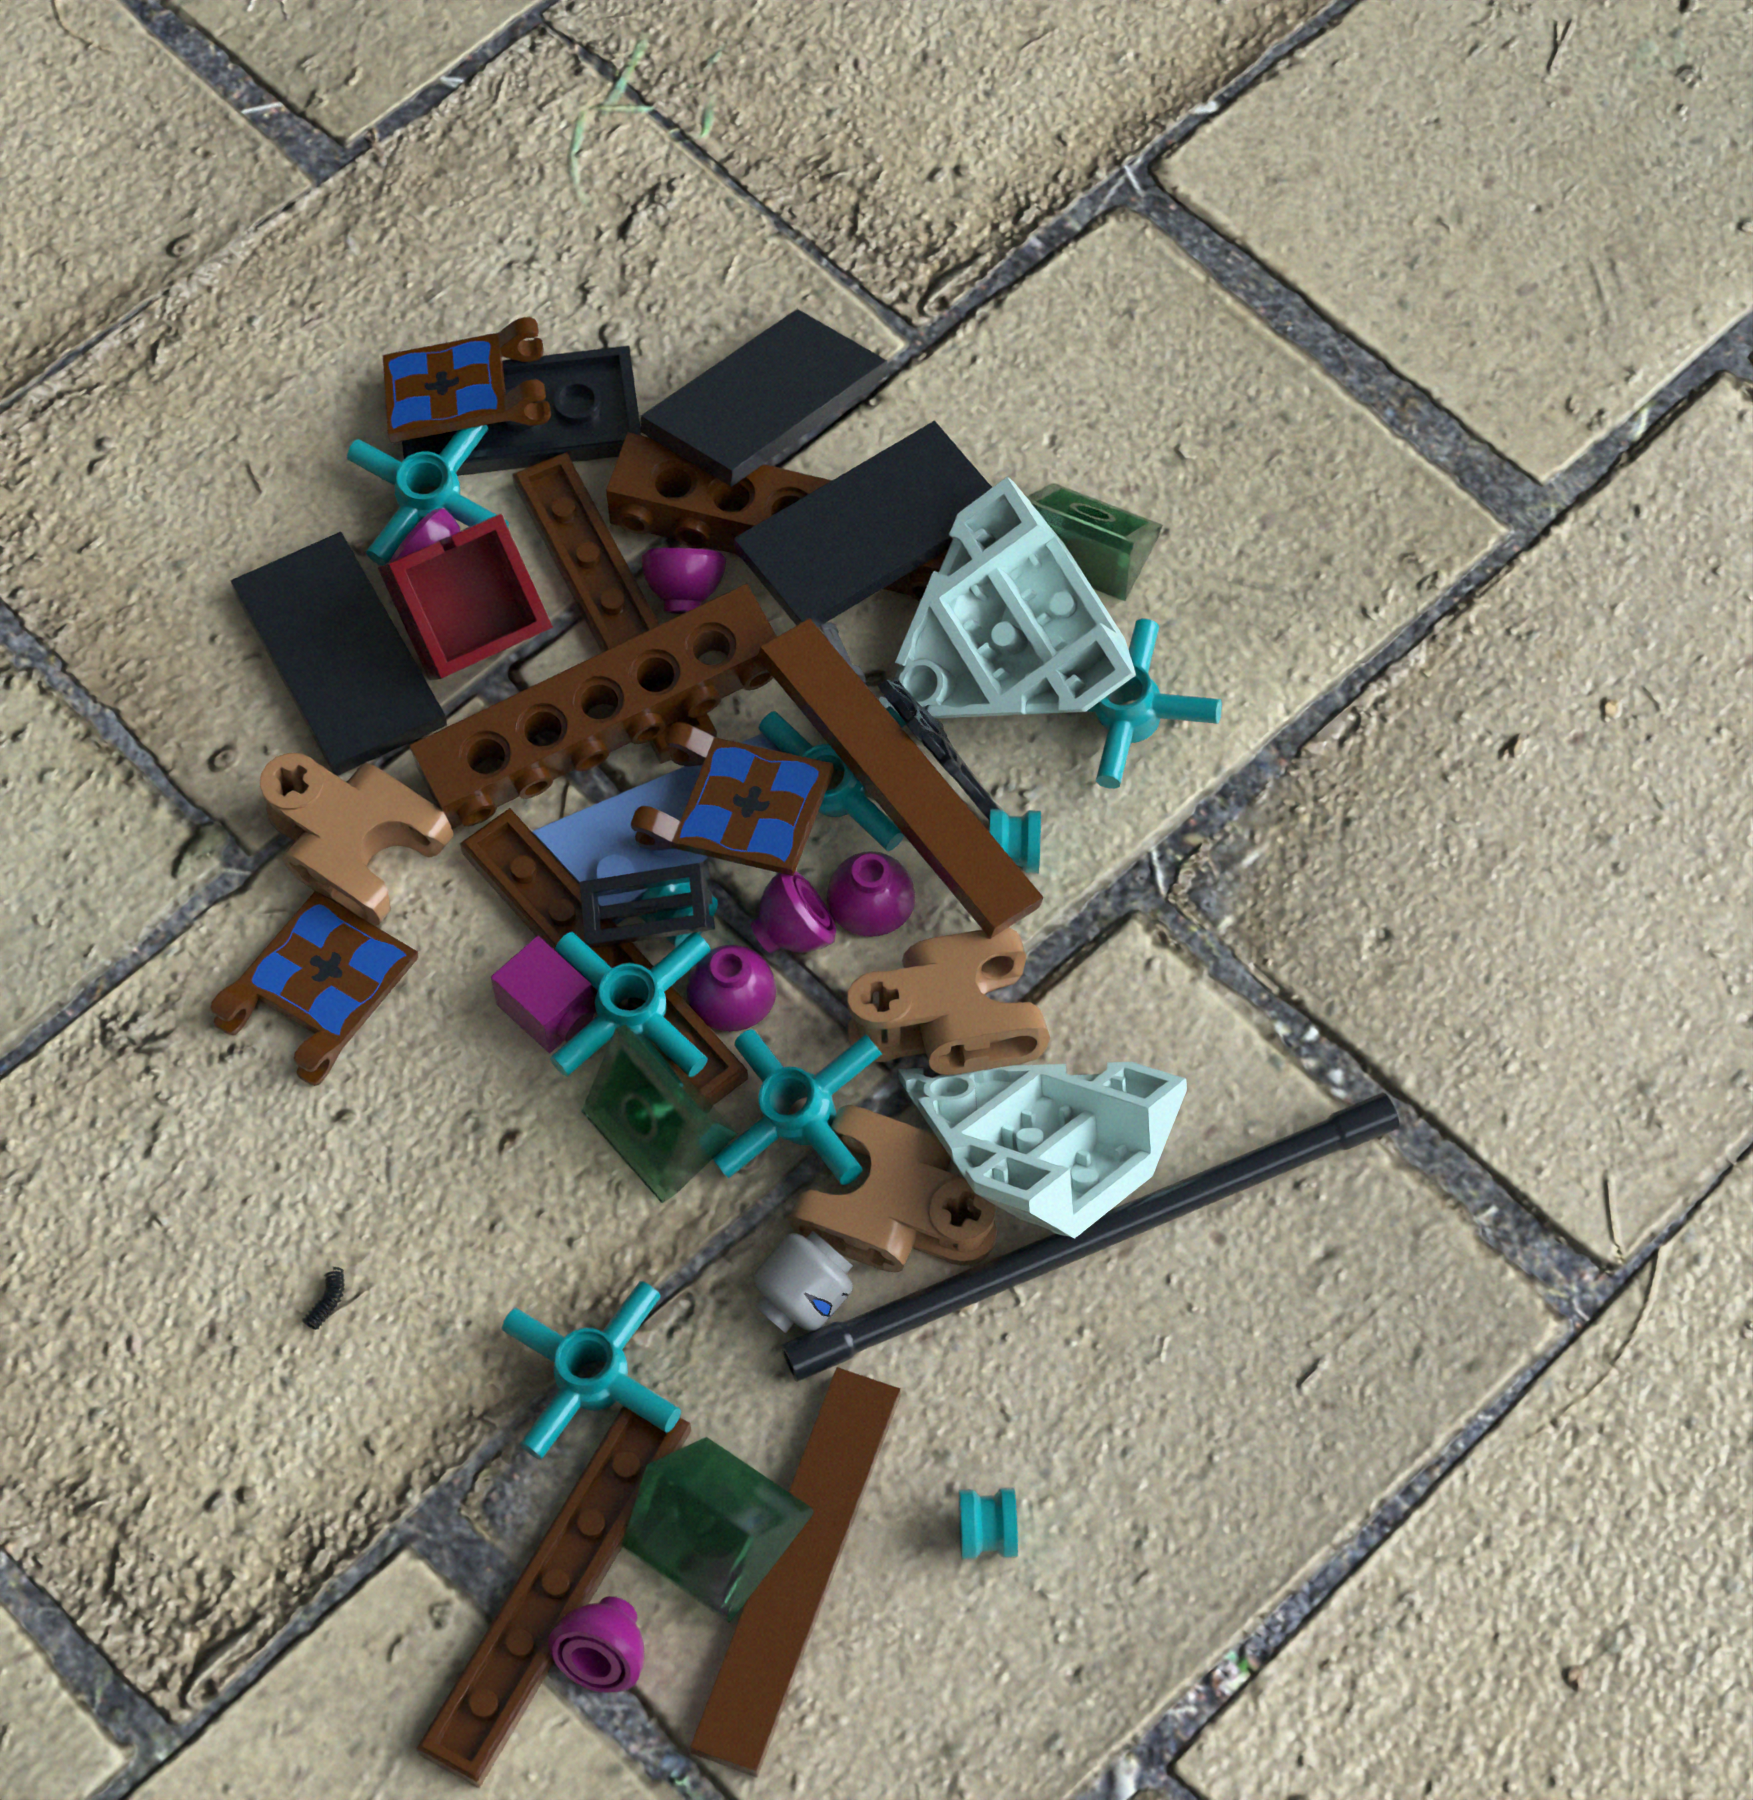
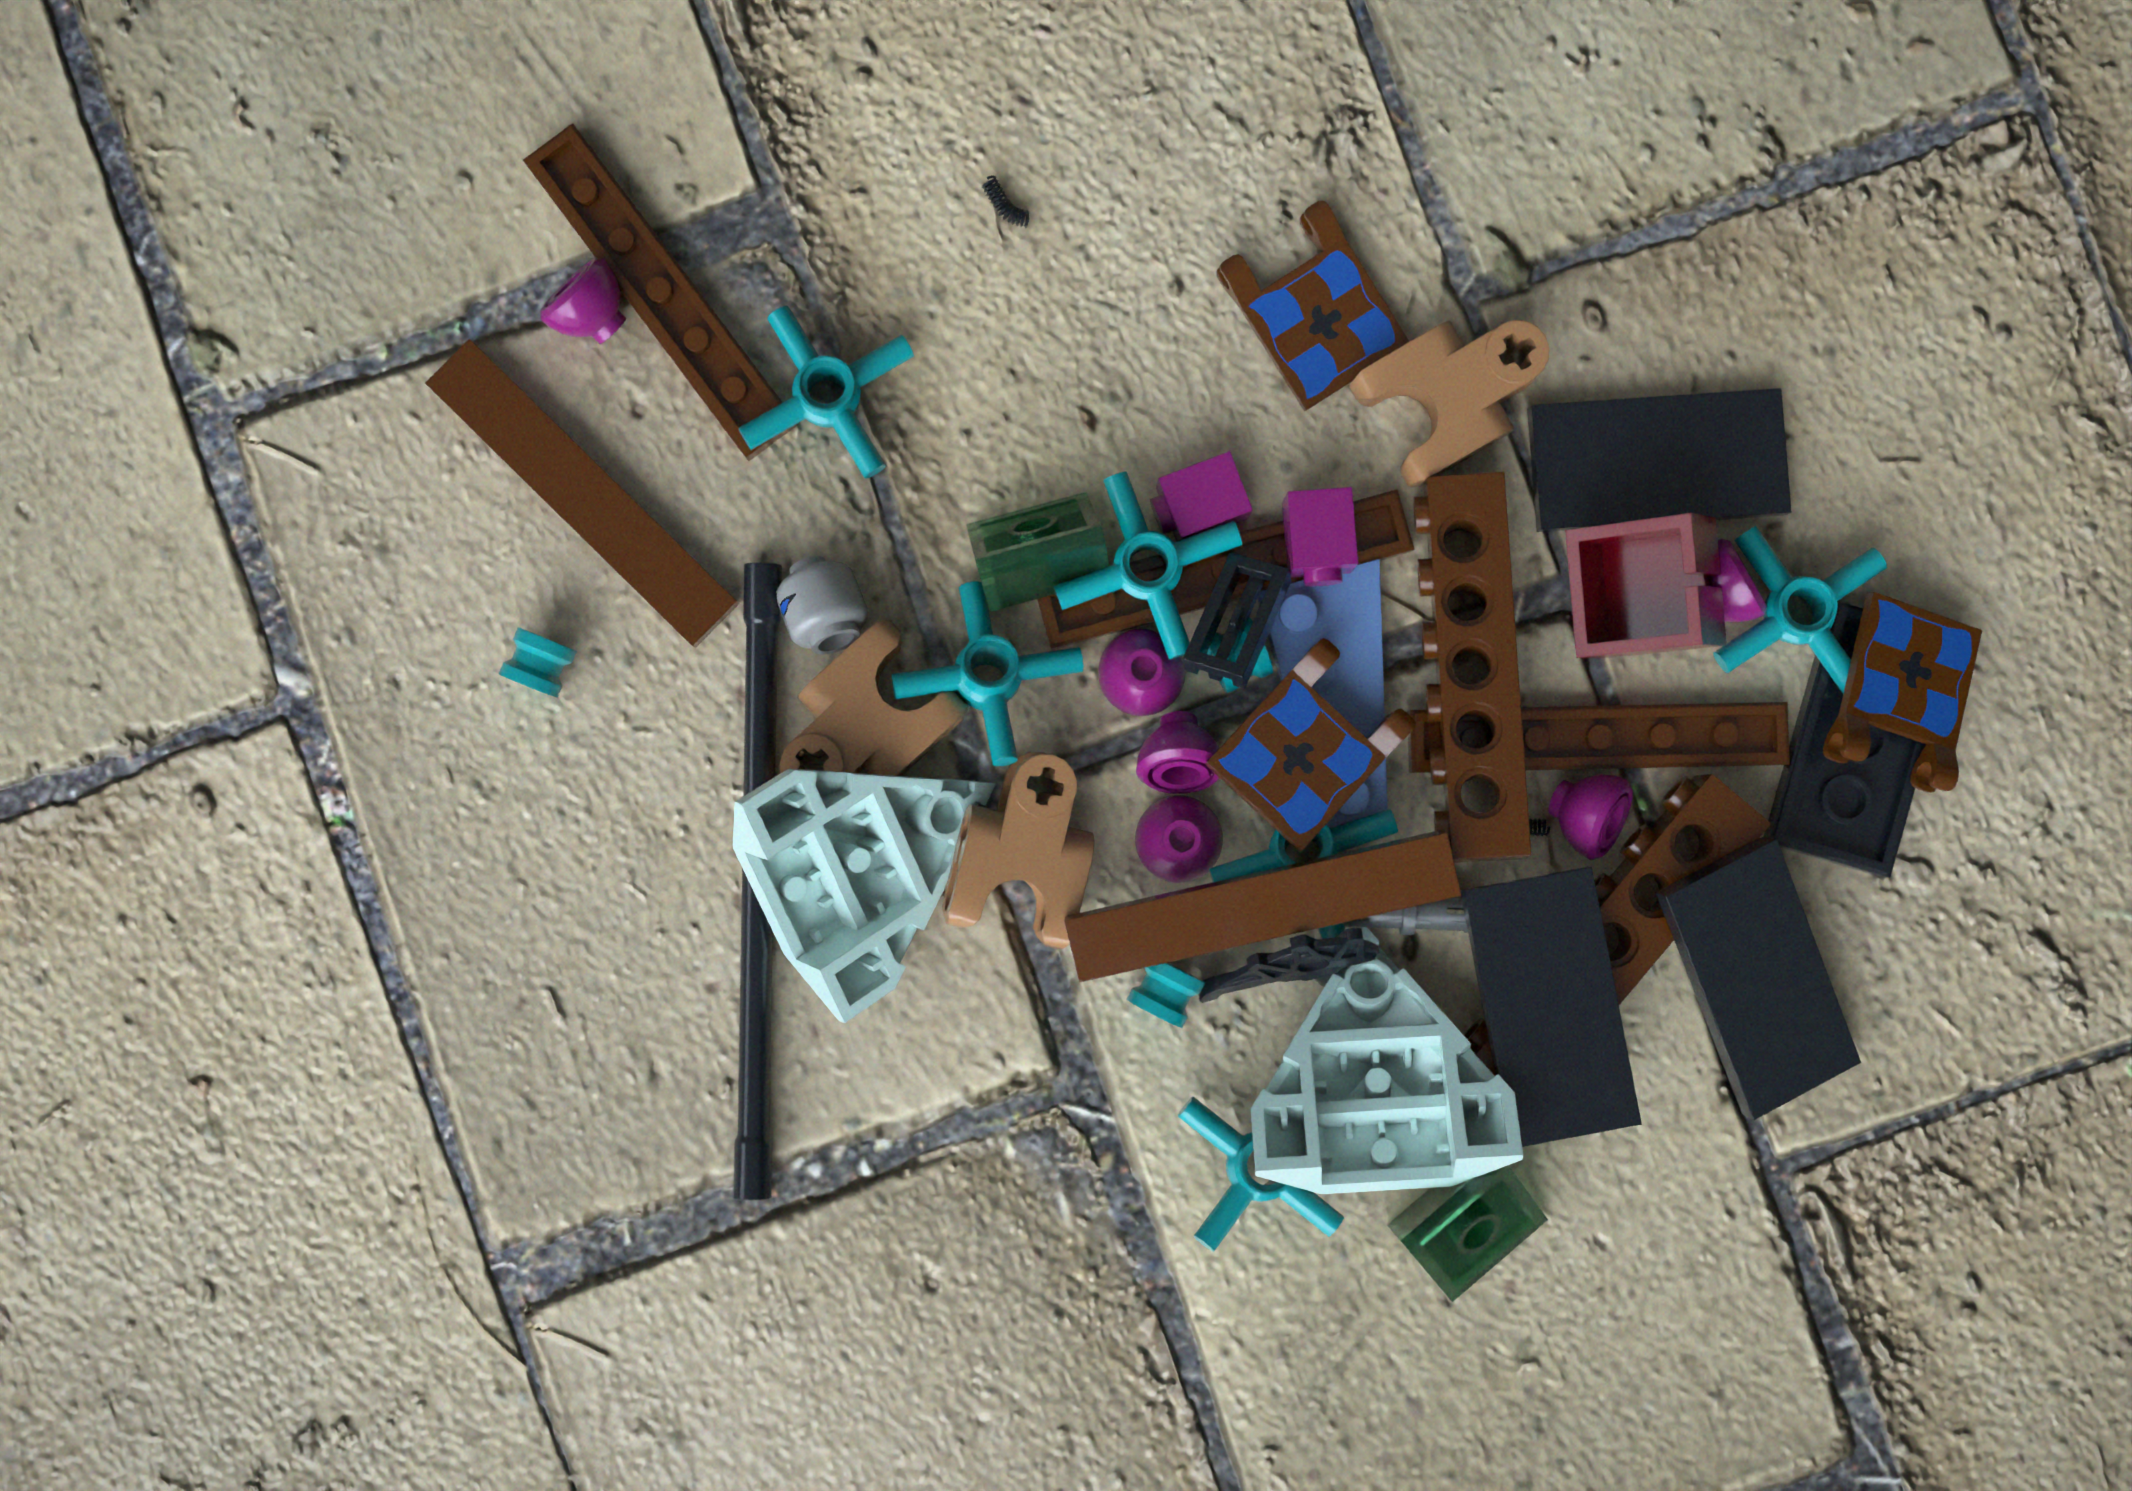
camera: 110 degrees right, 25 degrees up
clear green slope [622,1437,814,1623] -> none
none -> magenta brick [1282,487,1358,587]

